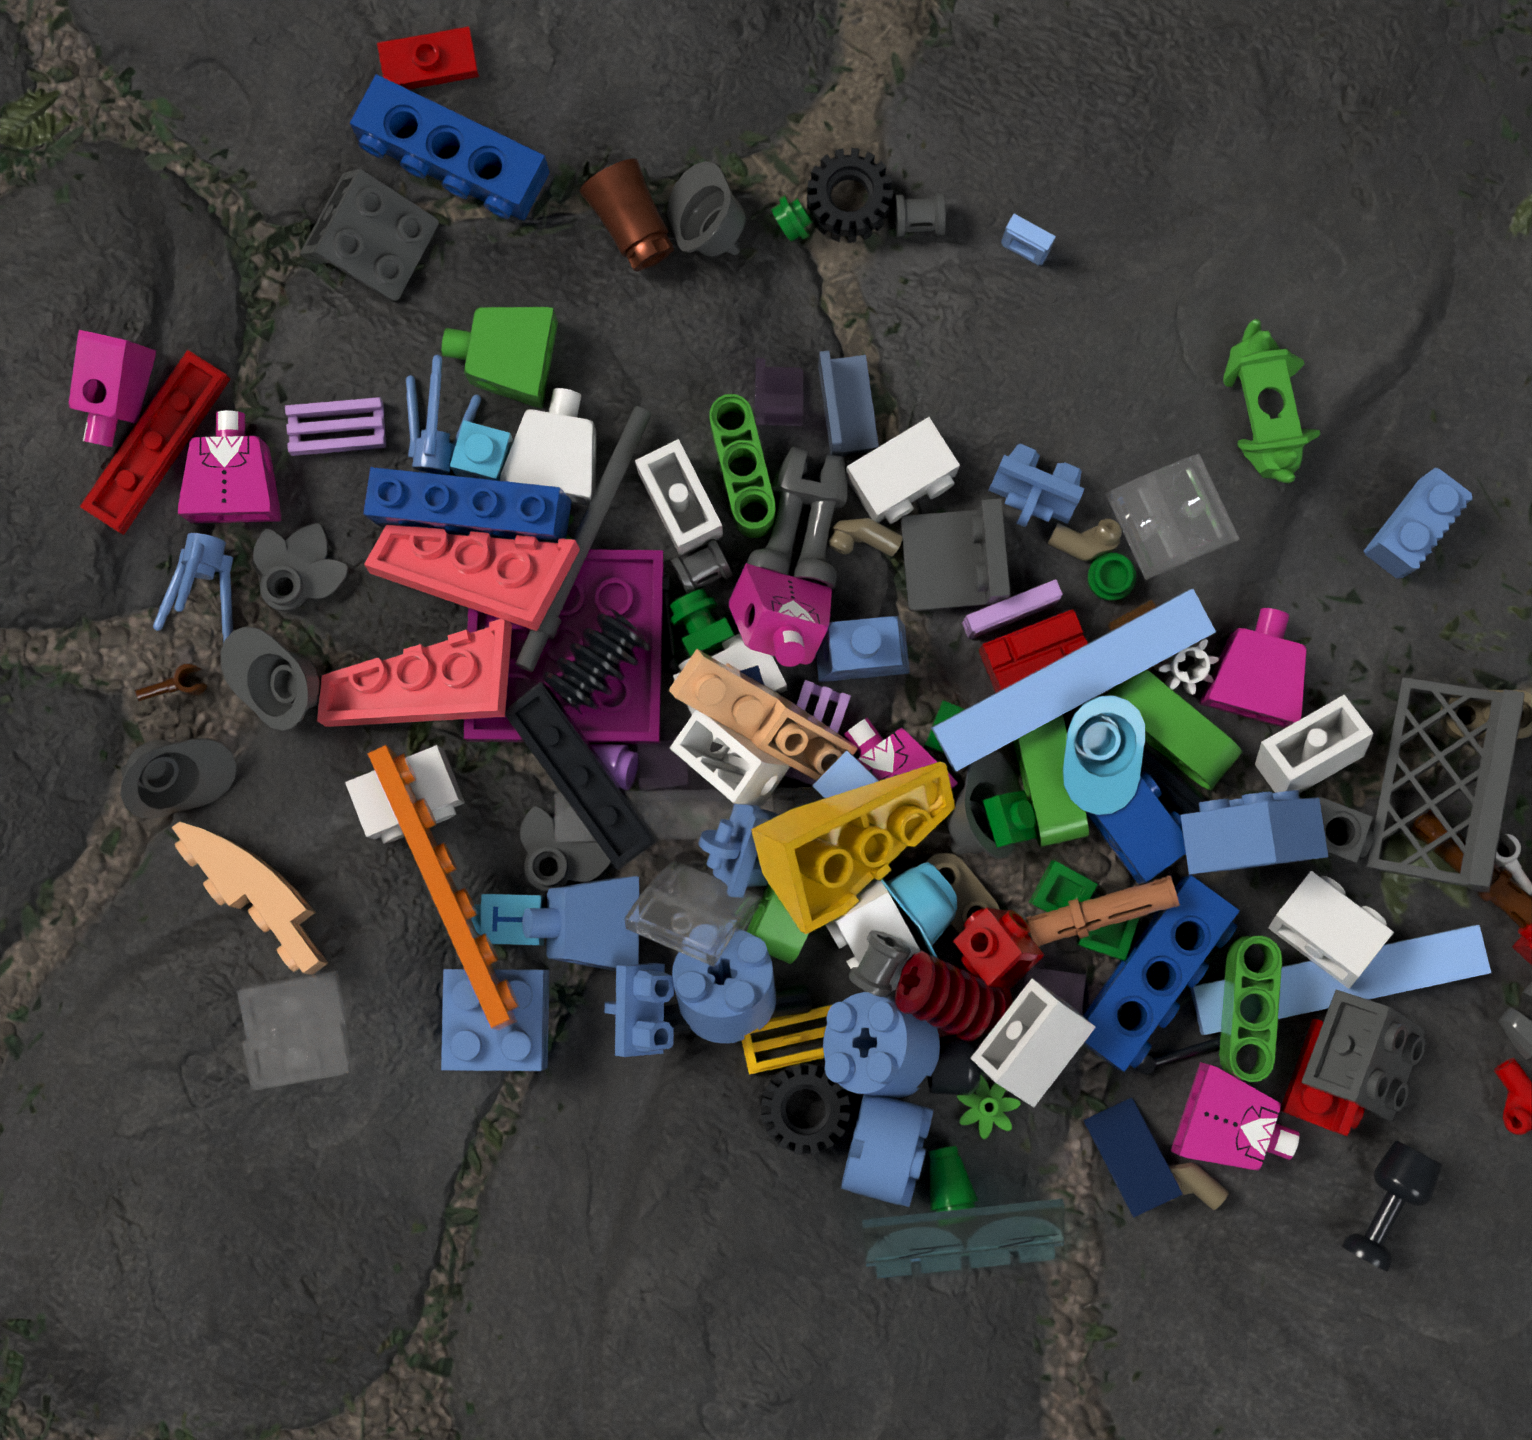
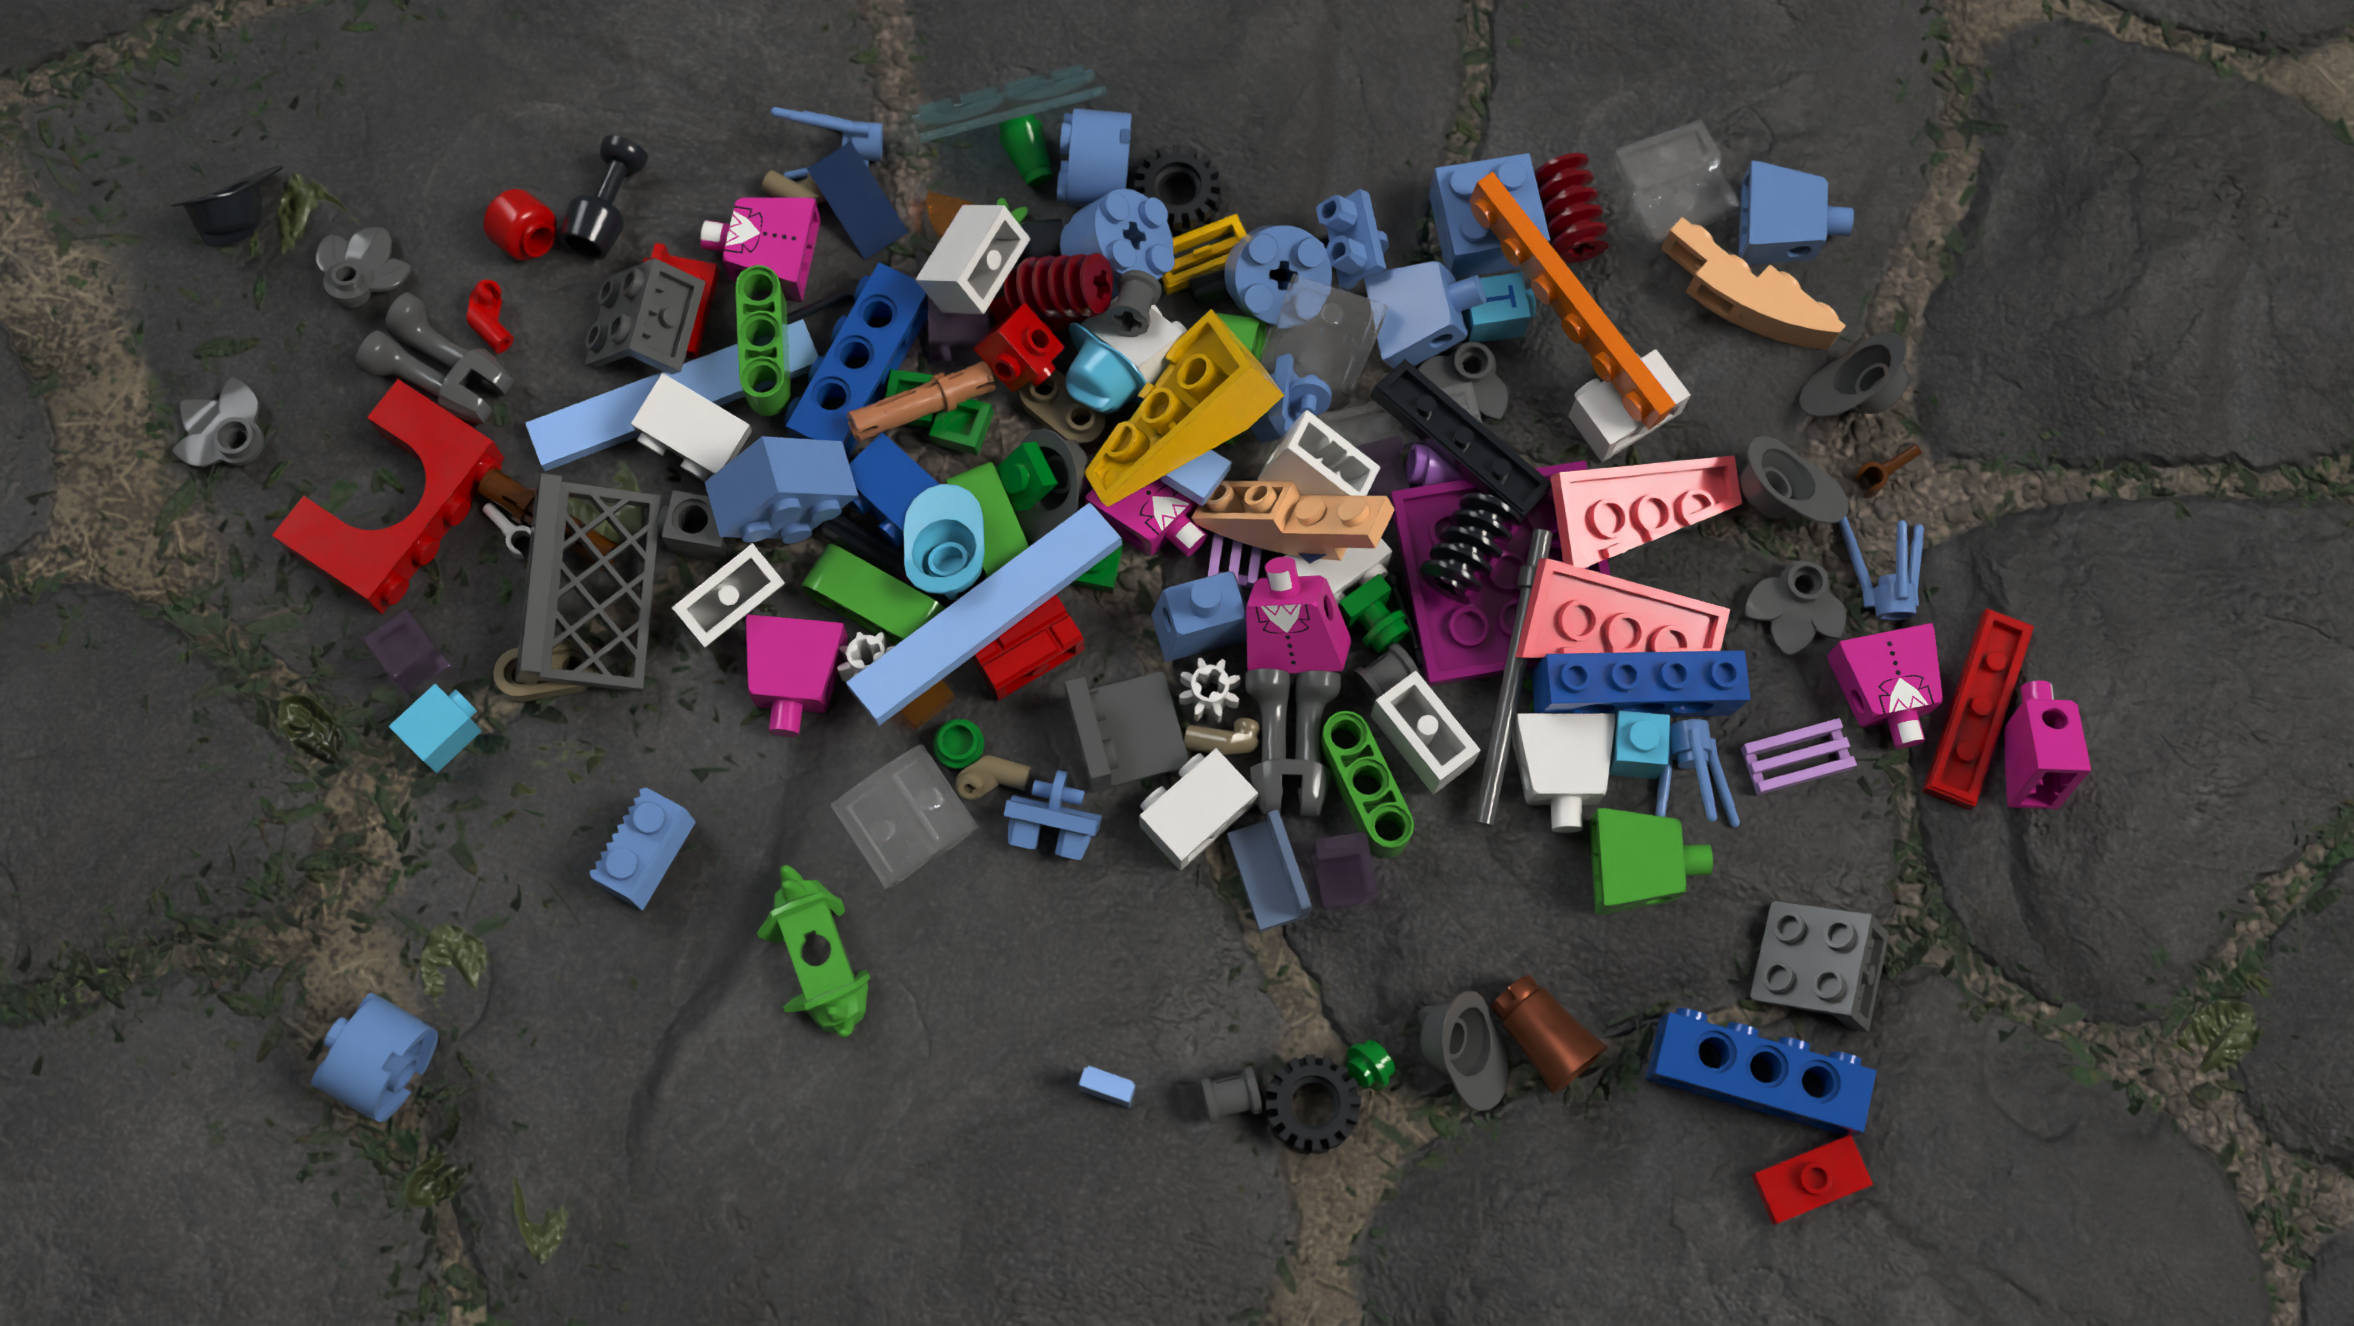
camera: 165 degrees right, 10 degrees down
lavender tile [962,579,1063,639] -> none
none -> red head [483,188,557,261]
none -> medium blue plant [771,107,883,180]
none -> clear orange tile [926,191,974,238]
none -> white gear [1179,658,1240,722]
none -> dark red piece [1534,153,1609,264]
none -> medium blue torso [1738,161,1854,265]

